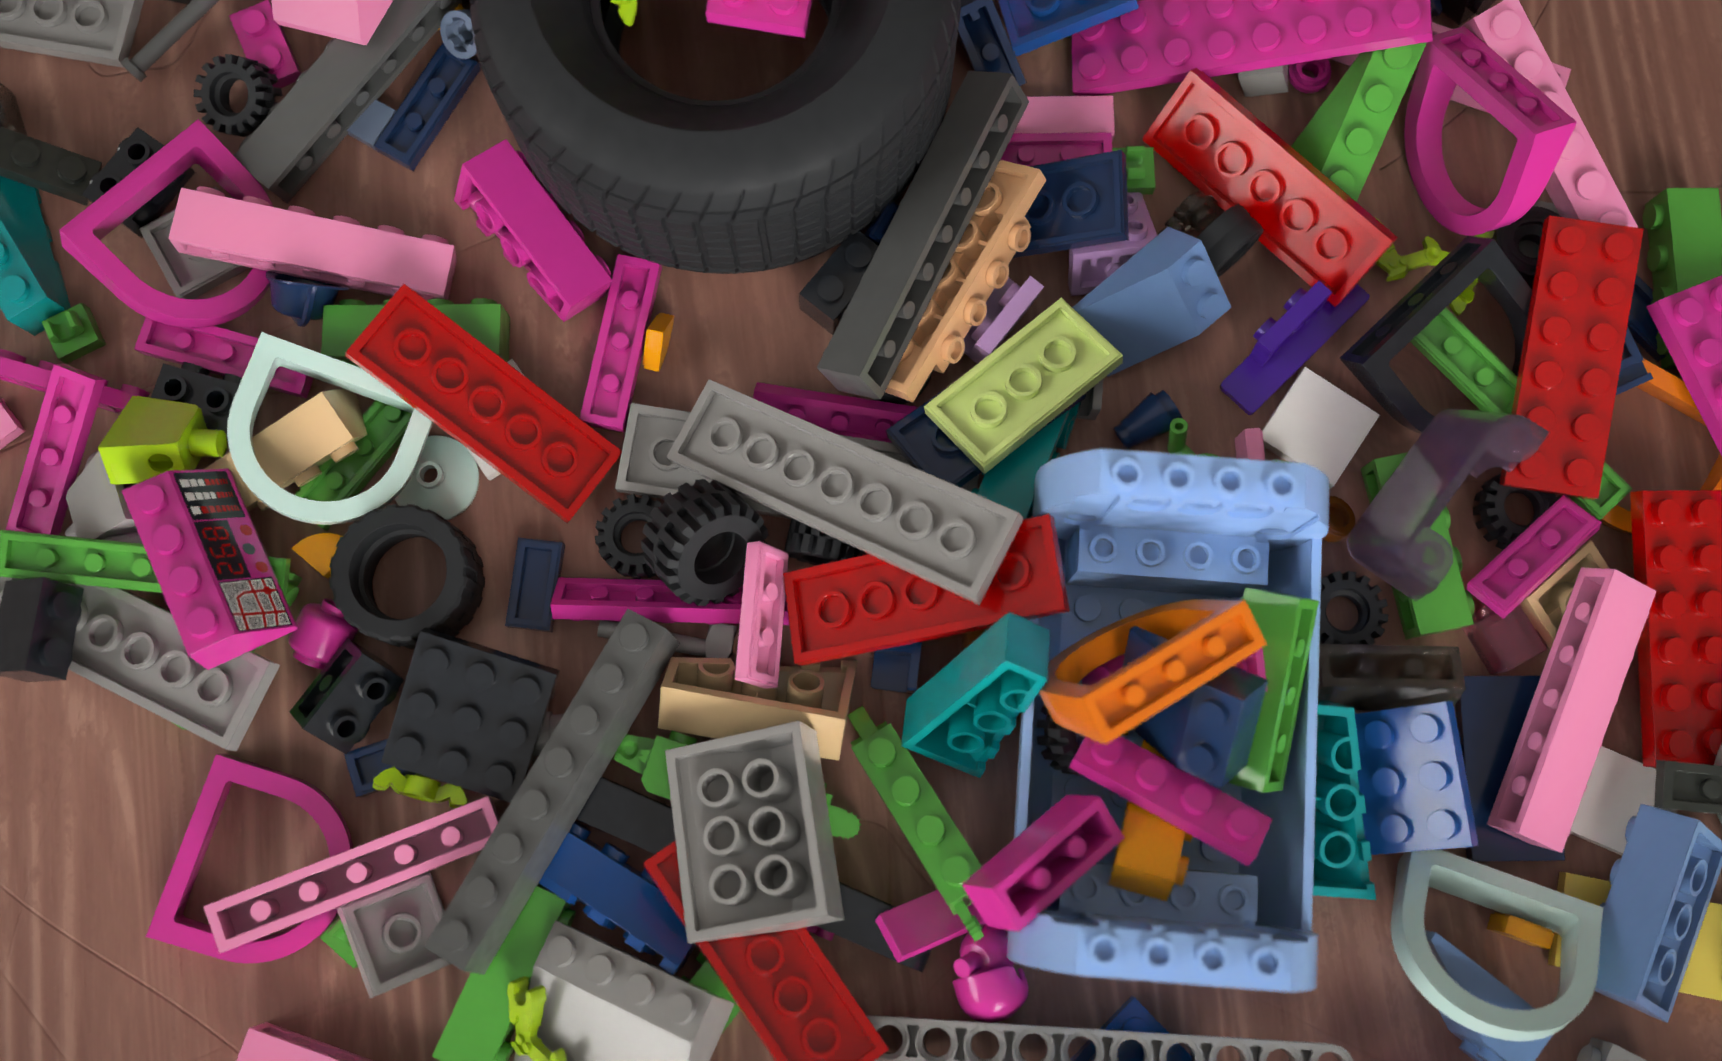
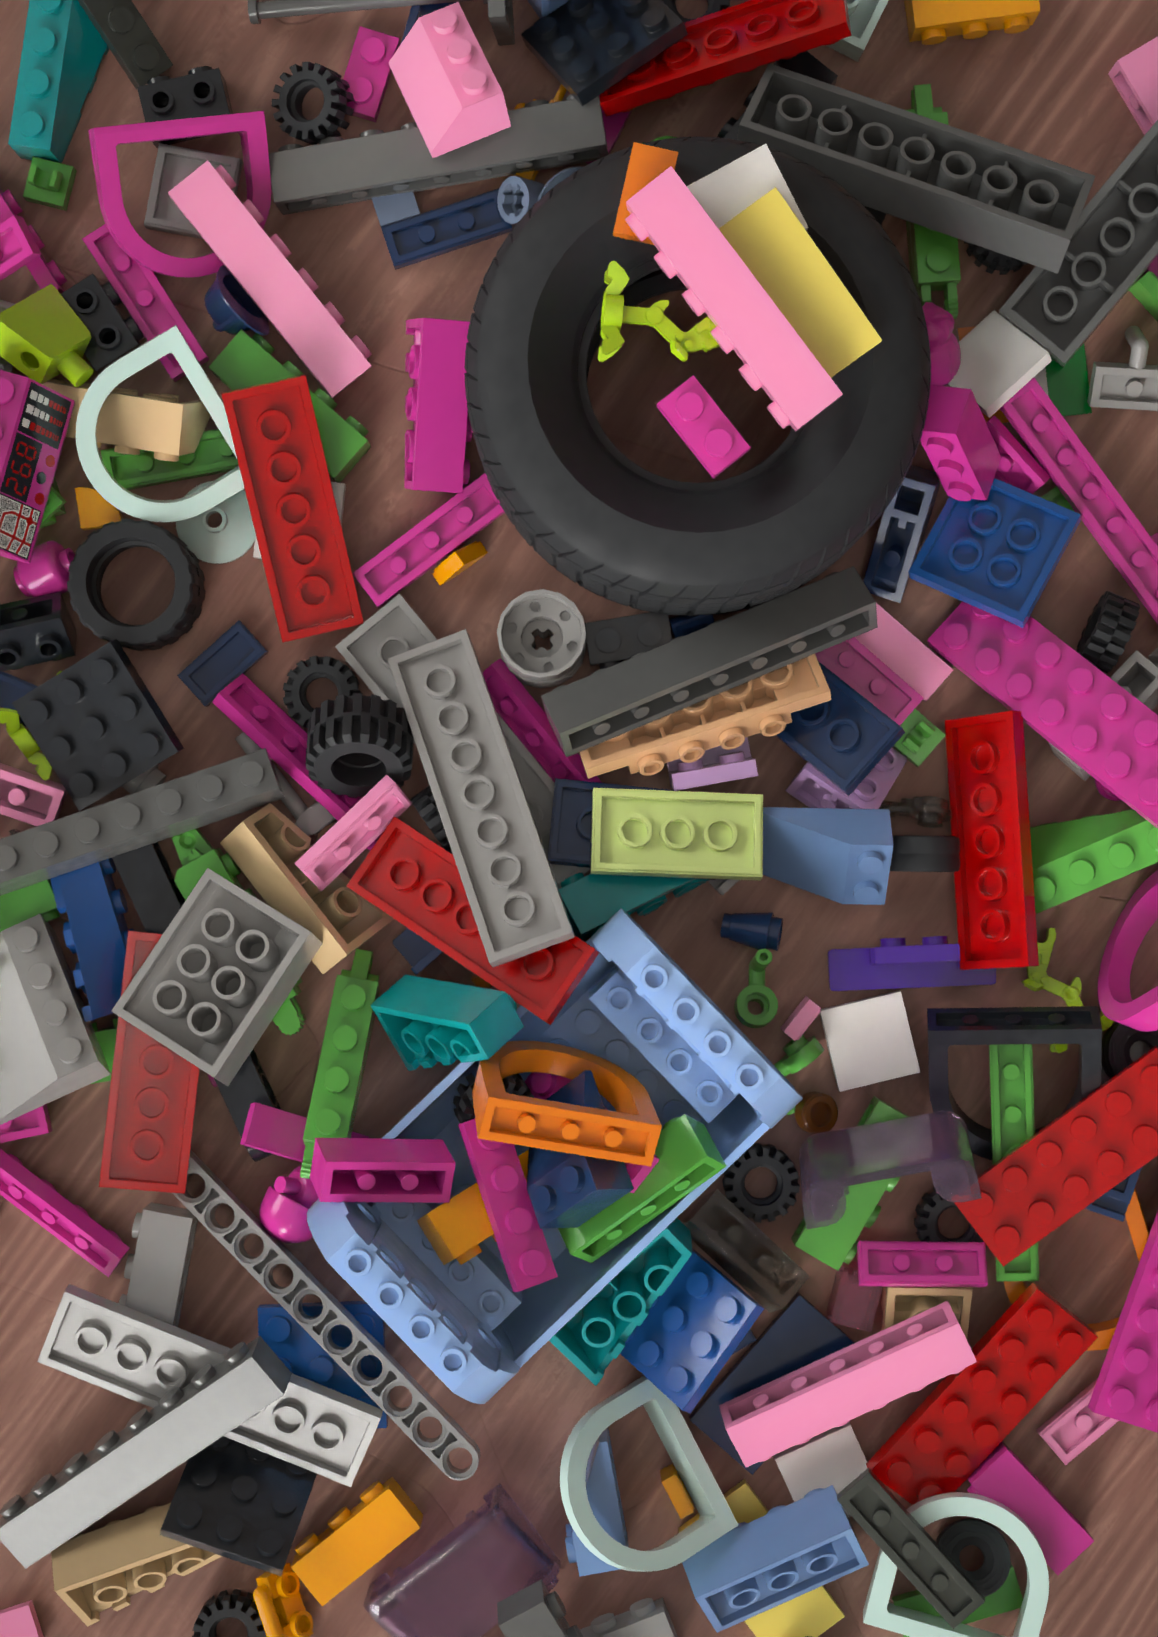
camera: 35 degrees right, 10 degrees up
none -> light grey wheel [497,589,586,689]

